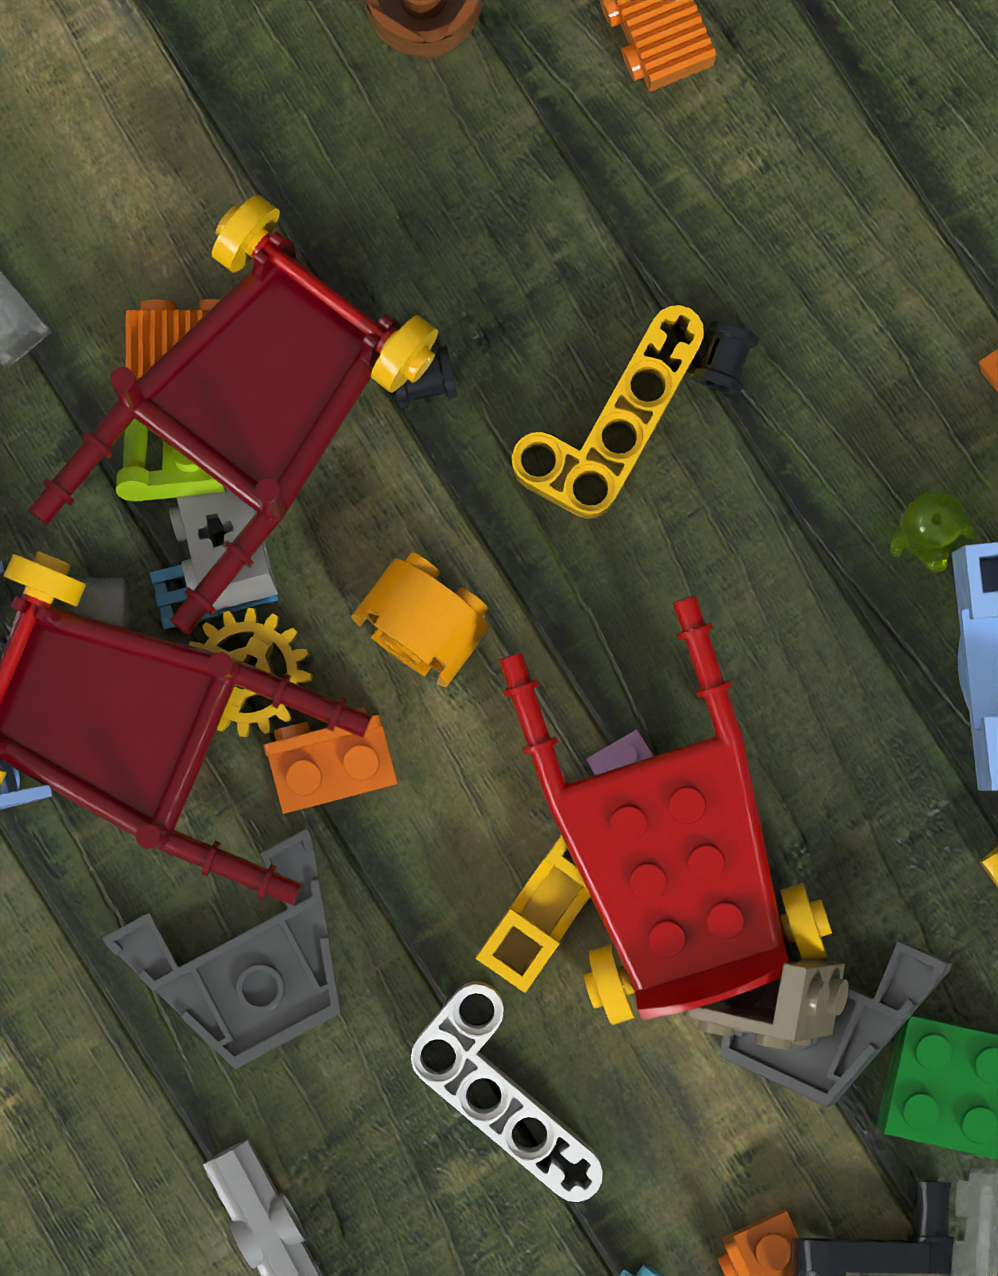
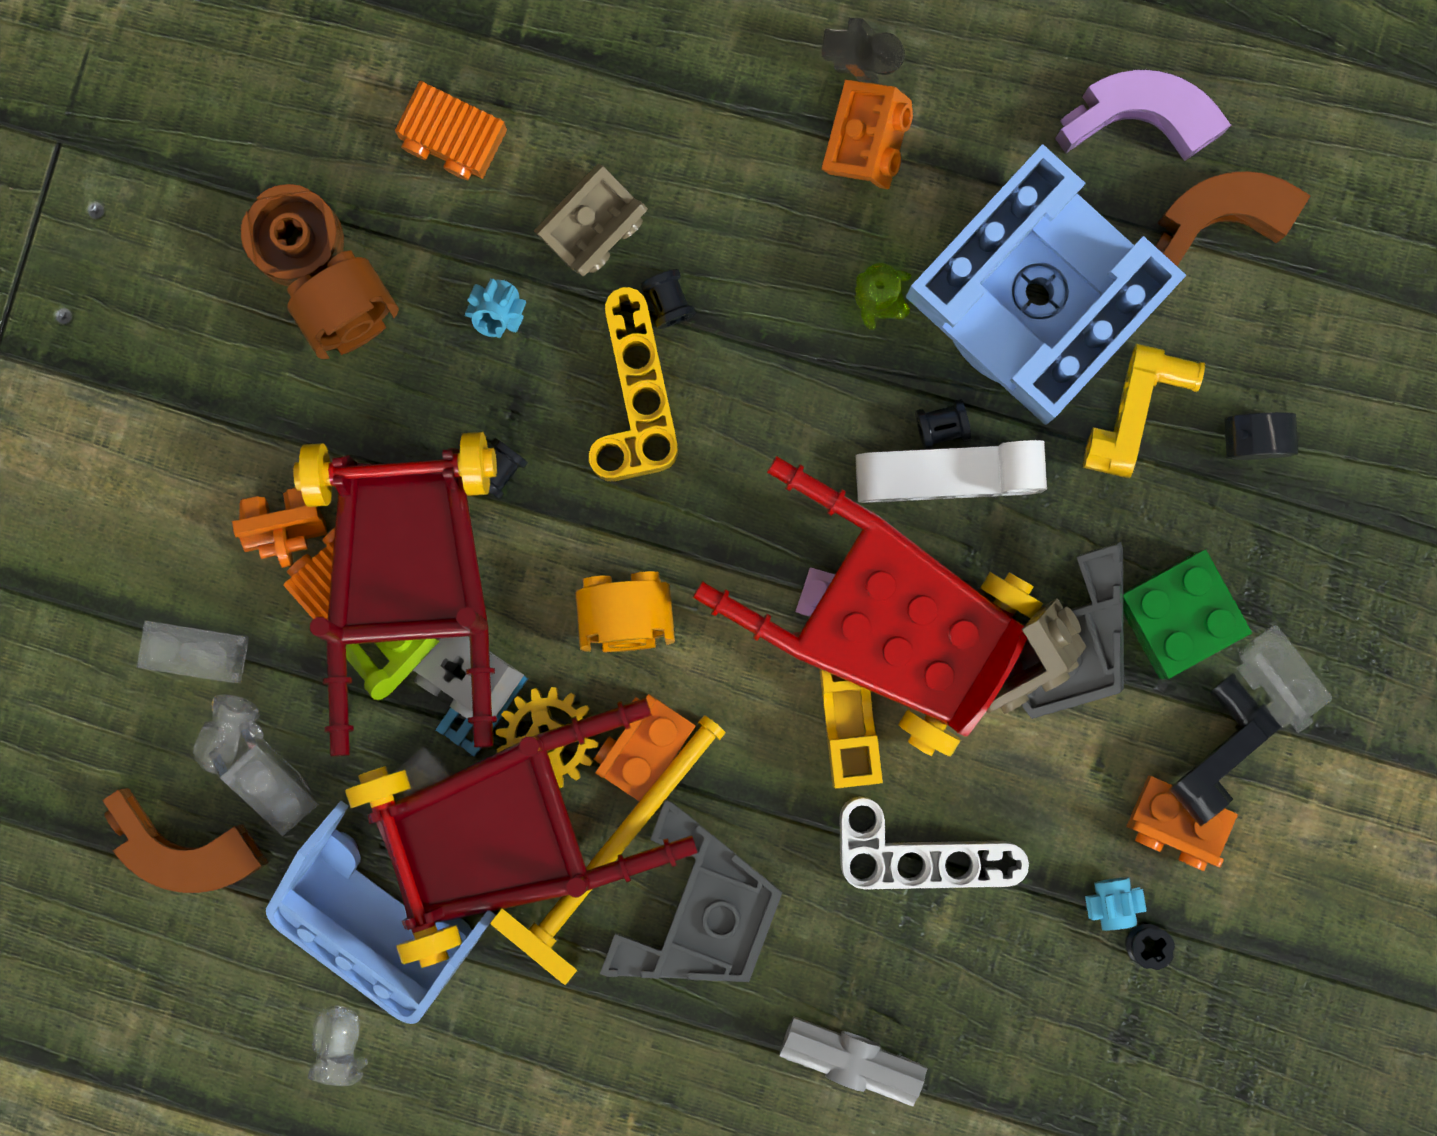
camera: 45 degrees left, 0 degrees up
none -> orange hips [232,488,328,568]
none -> dark orange brick [287,250,399,359]
none -> medium azure gear [465,278,526,338]
none -> yellow tile [490,715,726,985]
none -> dark tan bracket [534,164,648,276]
none -> white beam [856,440,1047,503]
none -> black bush [915,399,971,450]

